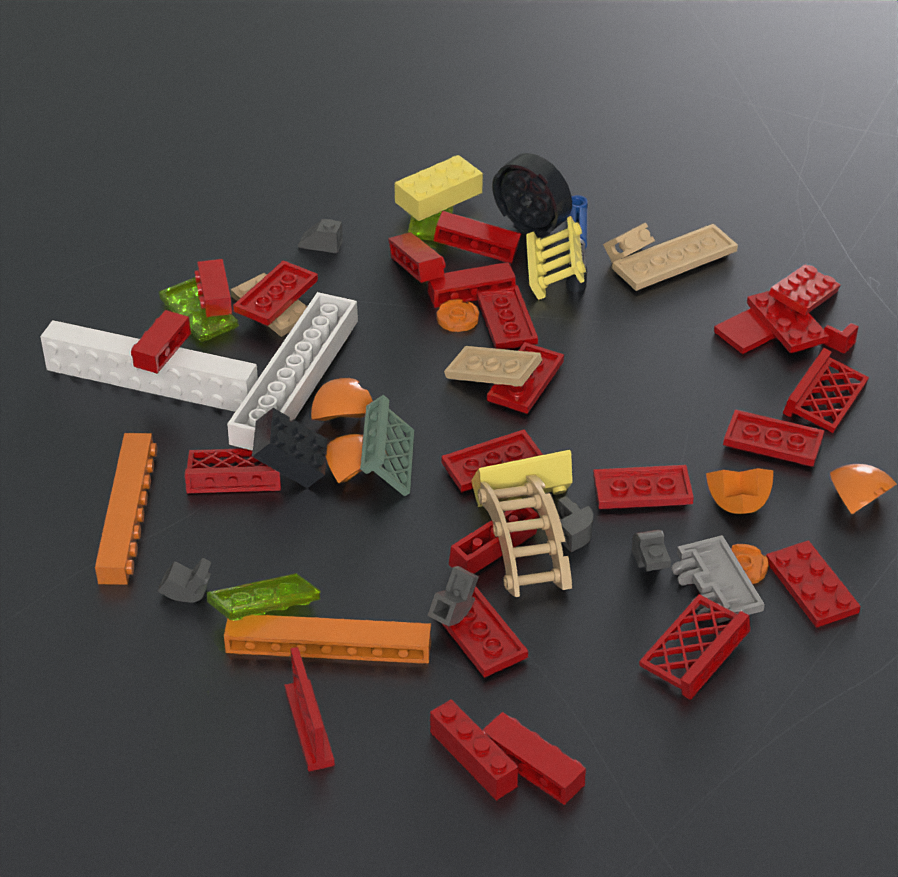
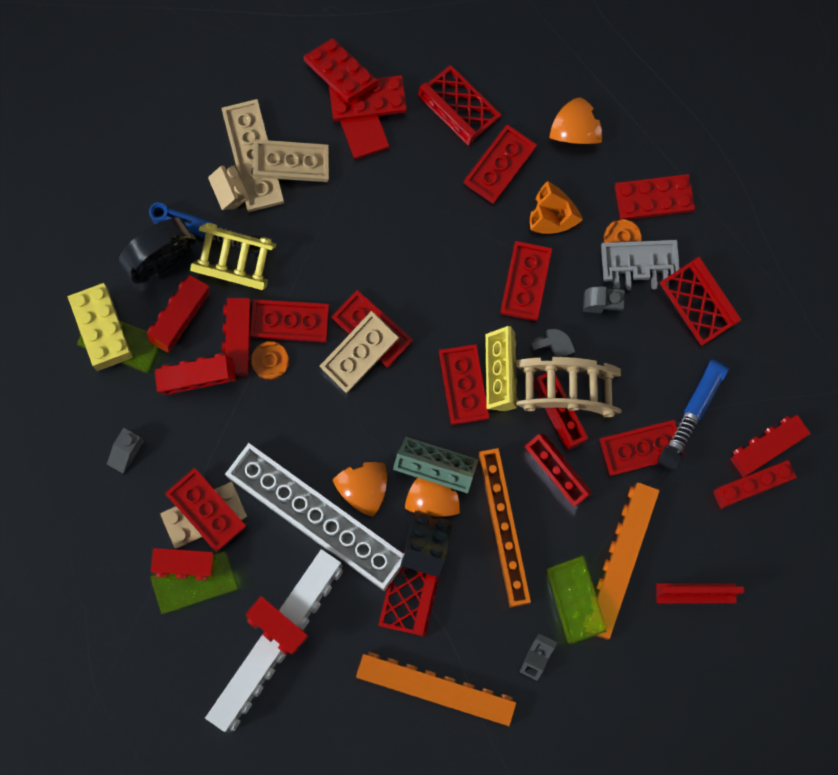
camera: 75 degrees left, 35 degrees up
dark grey brick [427,566,479,626] -> none
red panel [824,323,859,353] -> none
none -> tan plate [253,139,329,182]
none -> orange brick [479,448,531,608]
none -> red brick [524,434,593,507]
none -> piece [657,358,730,472]

